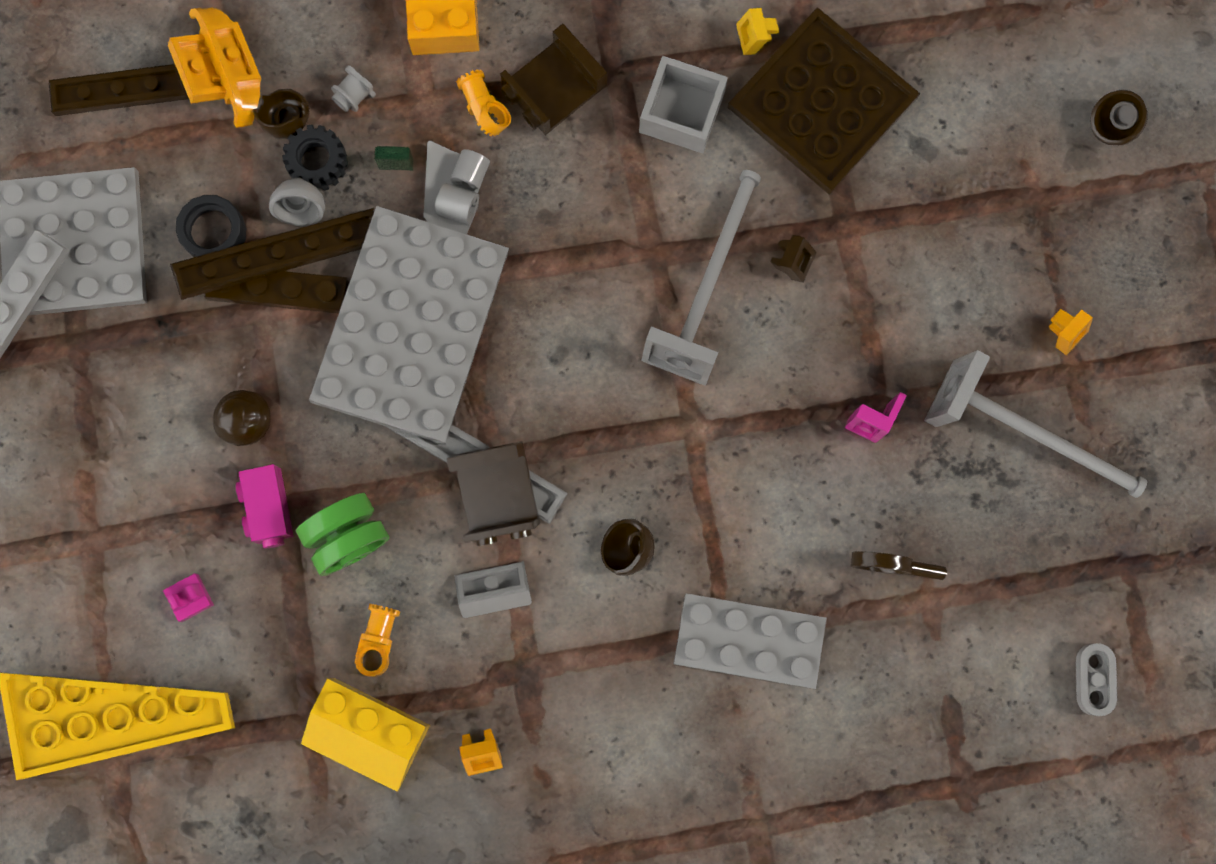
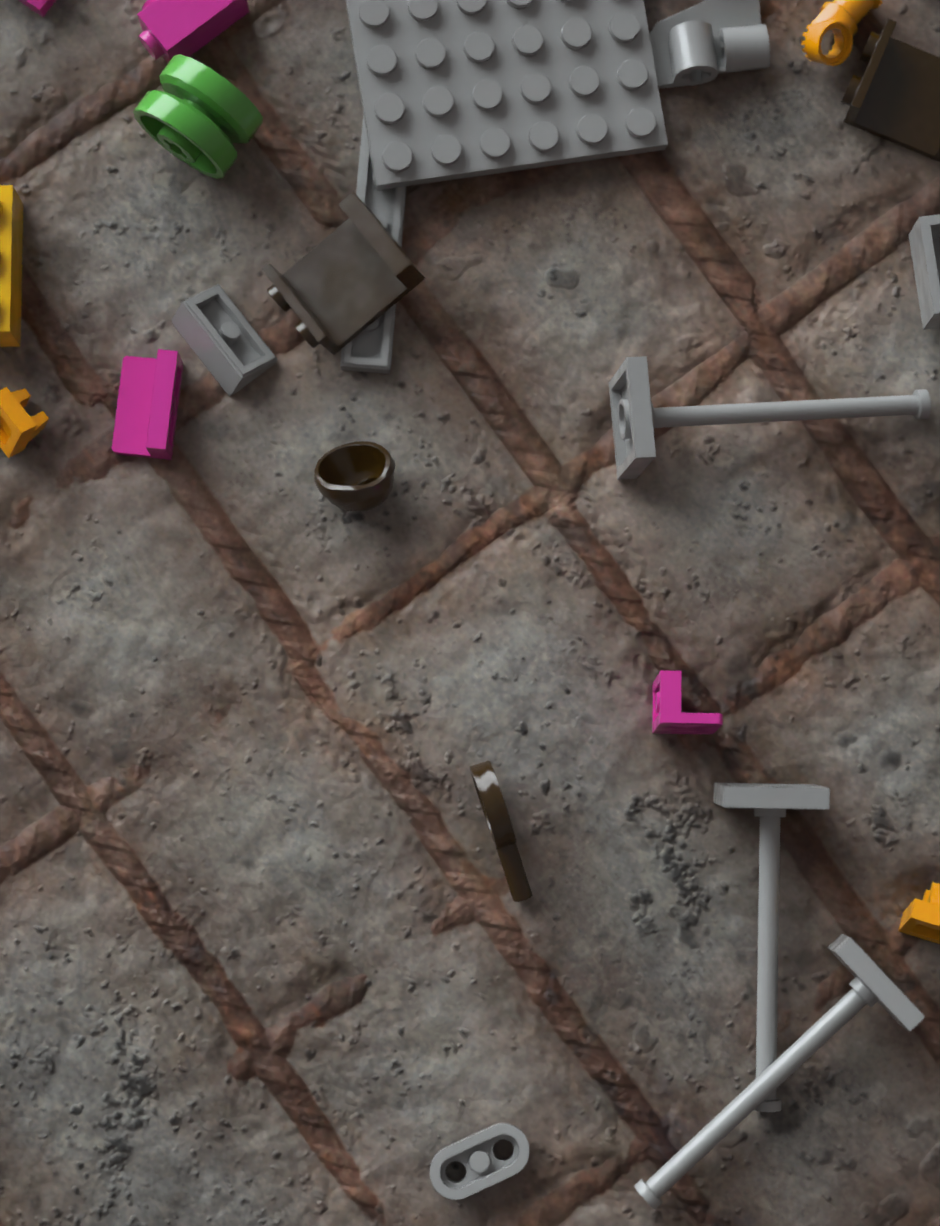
camera: 65 degrees right, 0 degrees up
light orange connector [354,603,400,677] -> none
light grey plate [673,593,827,689] -> none
dark brown tile [771,235,817,283] -> none
none -> dark pink panel [112,349,183,460]
none -> light grey tile [634,934,925,1210]

